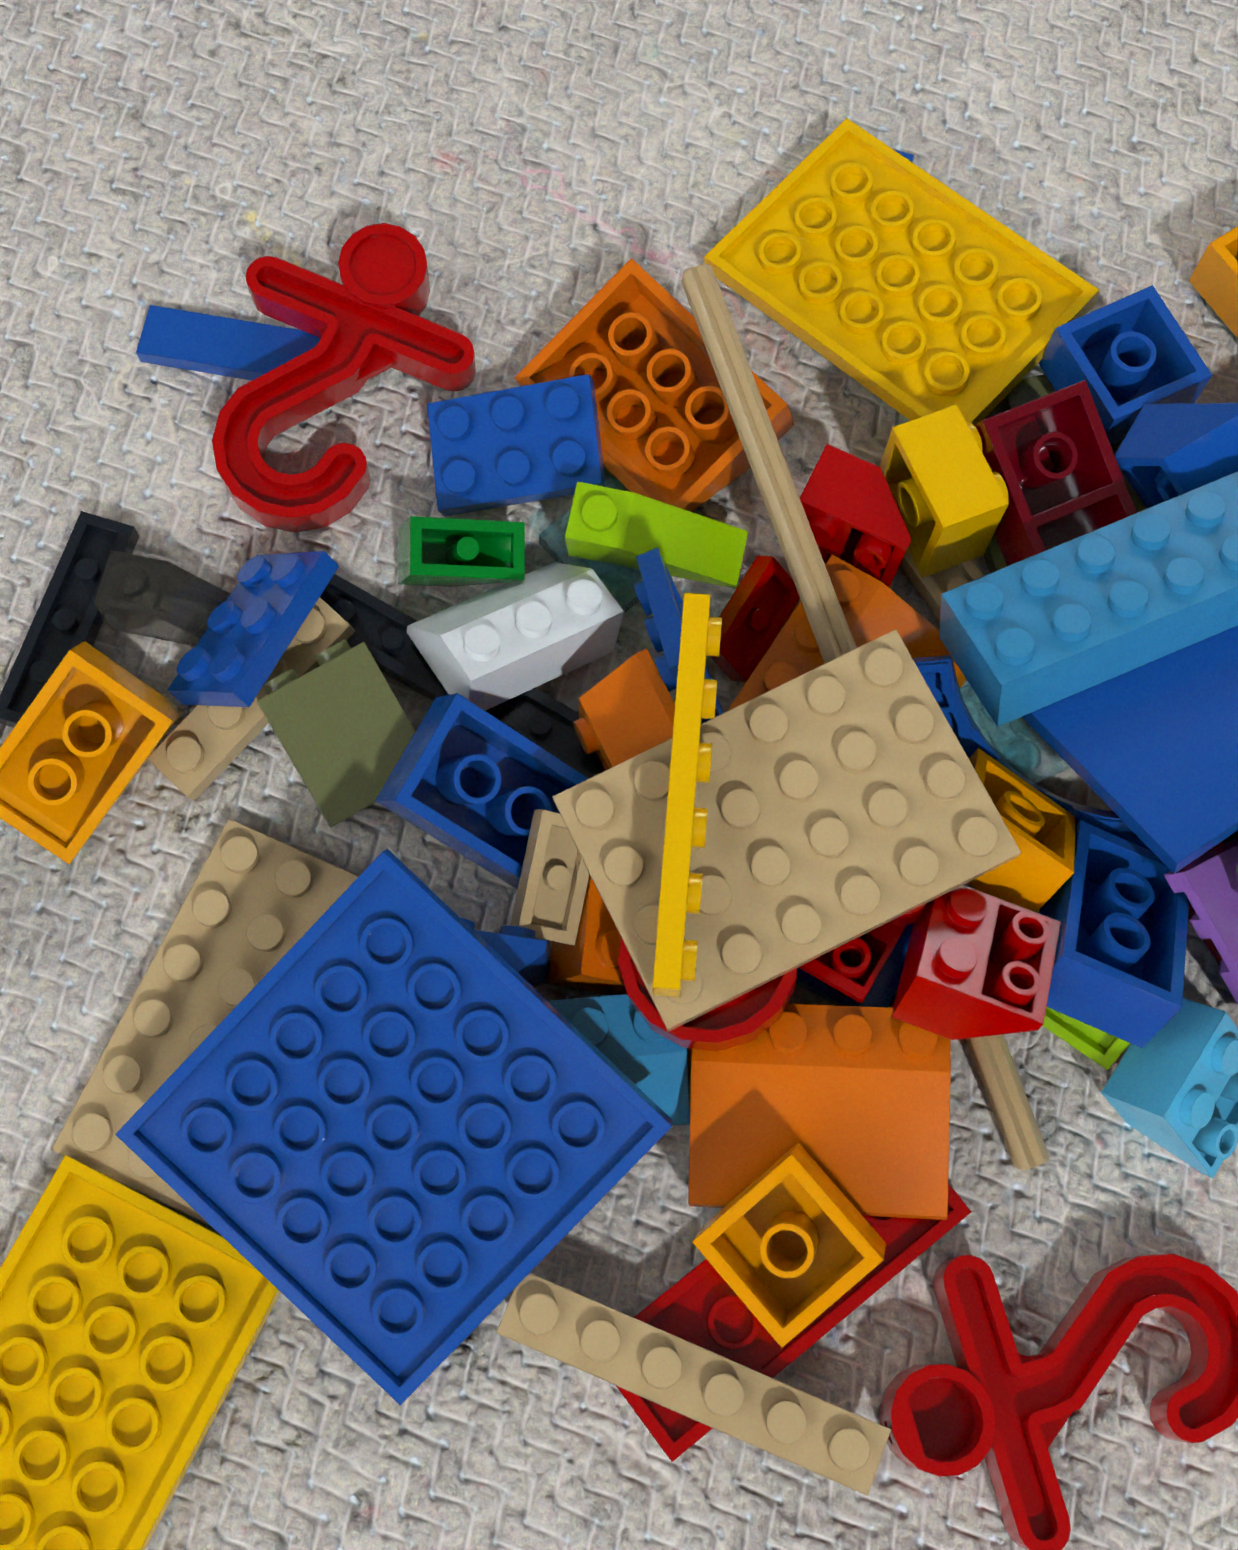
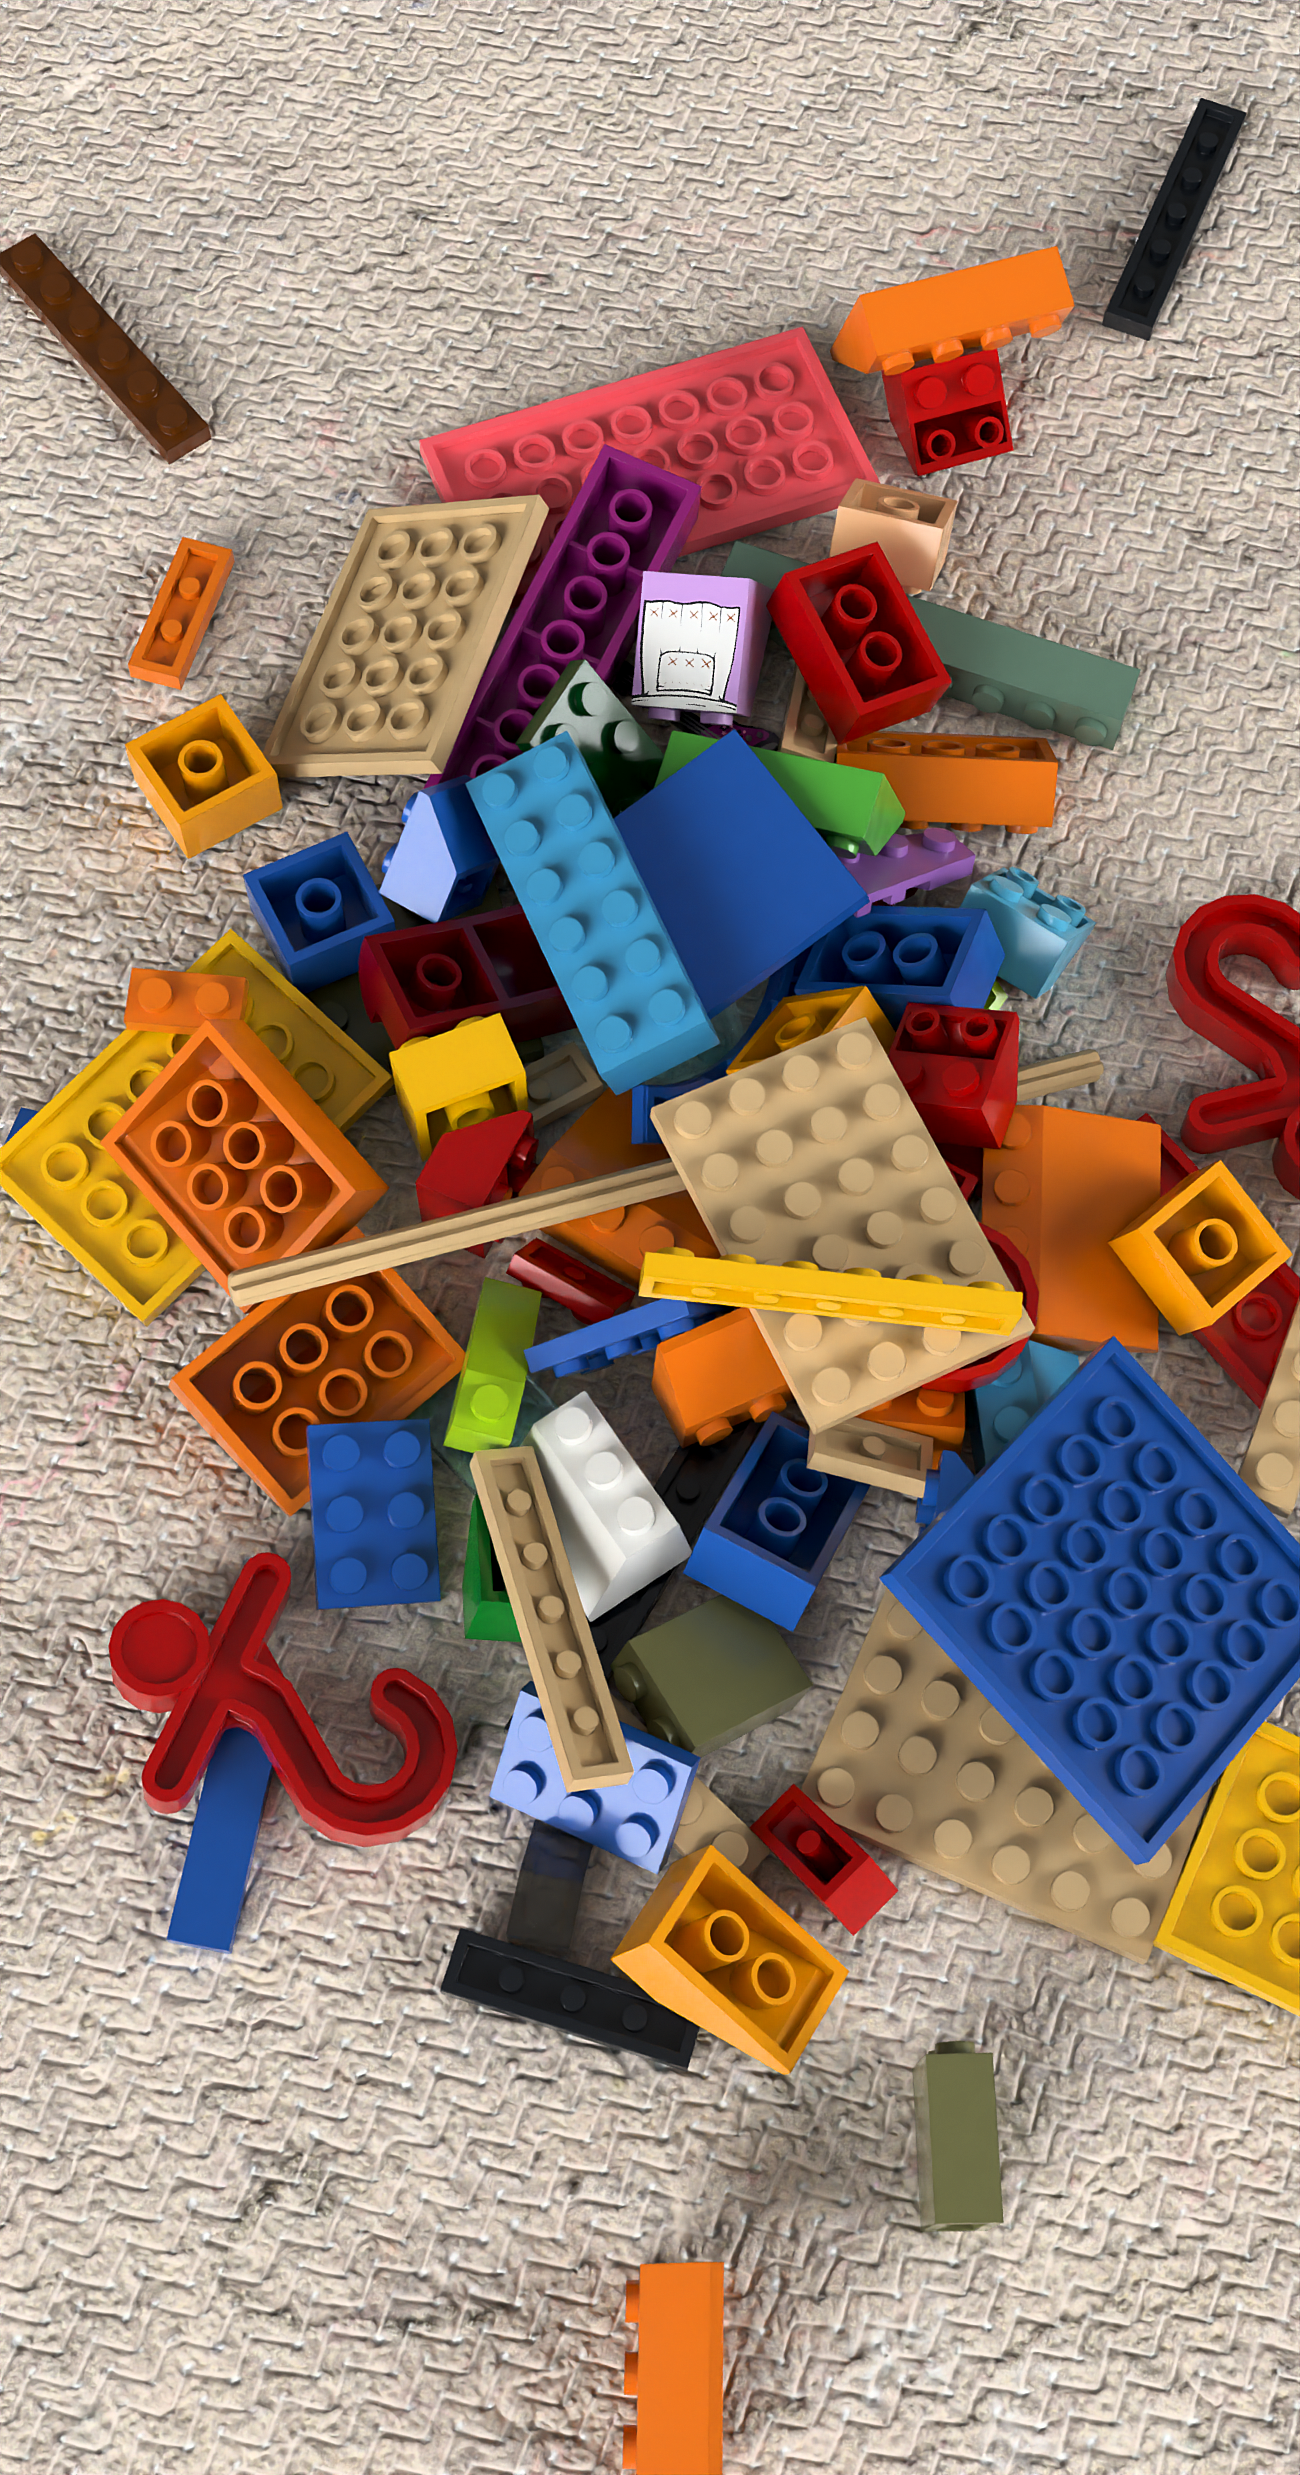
camera: 90 degrees left, 5 degrees down
none -> orange slope [100,1019,389,1314]
none -> orange plate [124,968,249,1035]
none -> tan plate [469,1446,634,1793]
none -> red slope [749,1783,899,1936]

